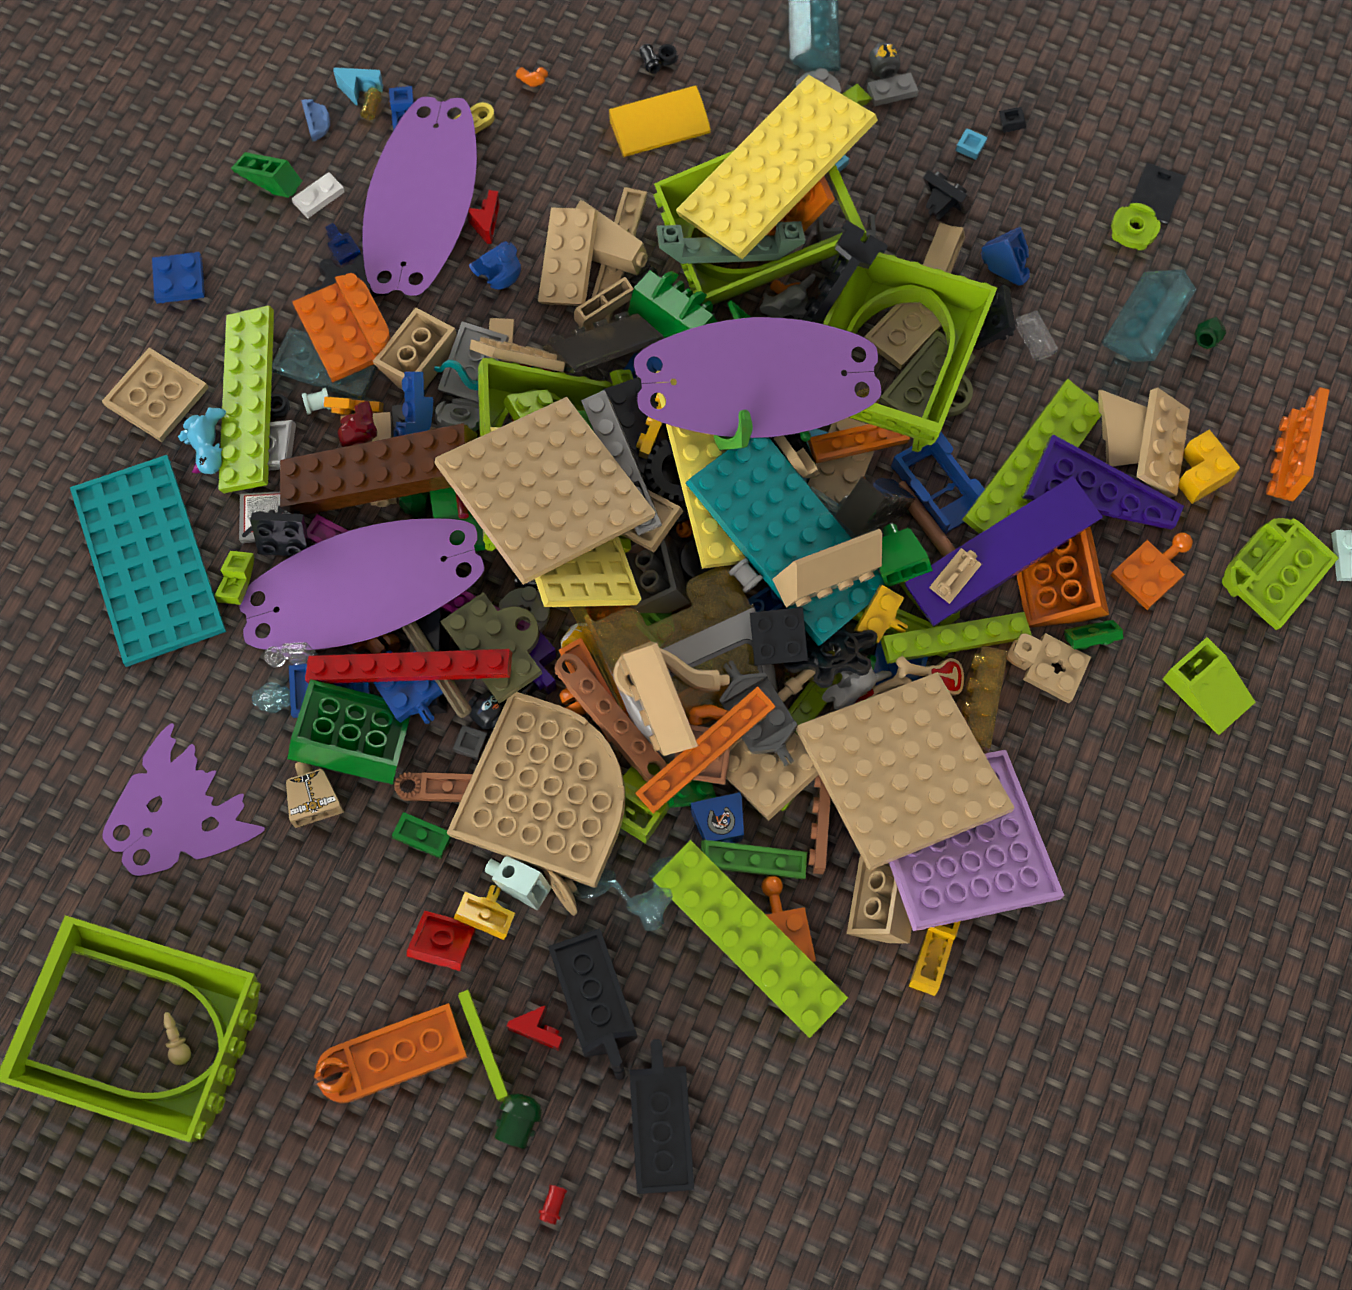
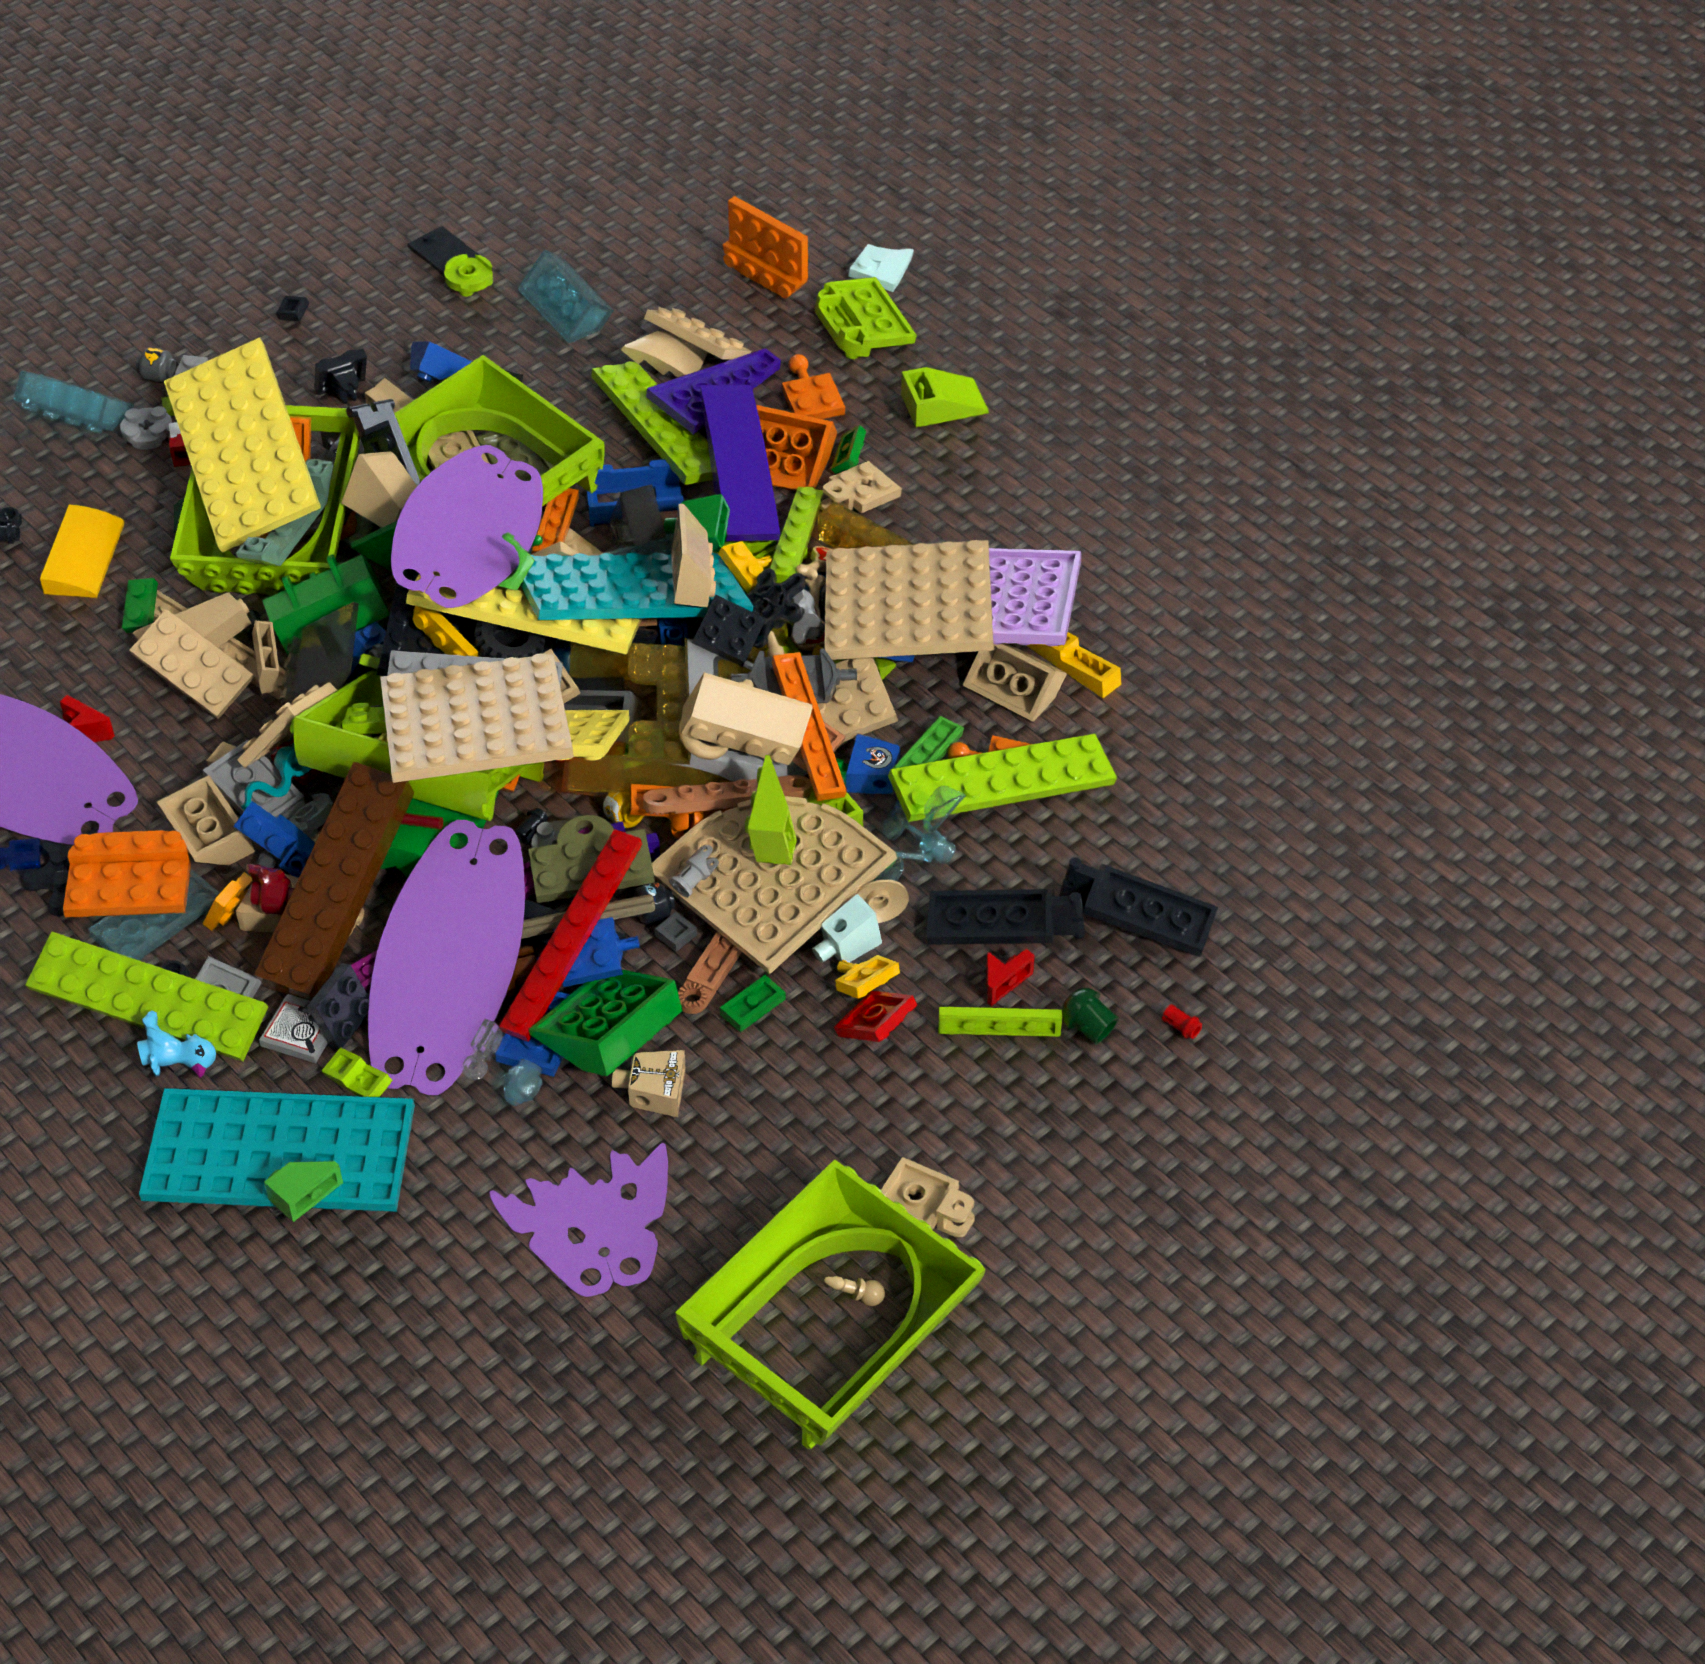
camera: 65 degrees left, 20 degrees down
tan plate [102,347,208,442] -> none
light aqua bush [302,388,331,415] -> none
orange plate [314,1003,468,1103] -> none
dark green rock [399,492,429,519] -> none
blue helmet [469,241,521,290] -> none
light grey bush [729,558,763,593] -> none
nougat plate [808,775,831,875] -> none
tan hinge [929,548,982,604] -> none
medium azure plate [955,128,987,160] -> none
clear plate [1015,310,1059,361] -> none
yellow brick [1178,429,1240,504] -> none
dark green rock [1194,317,1226,349] -> none
none -> green plate [122,578,158,633]
none -> bright green slope [264,1161,343,1222]
none -> tan slope [342,452,417,527]
none -> light grey piece [669,845,719,898]
none -> lime slope [745,755,797,865]
none -> tan plate [881,1157,975,1237]

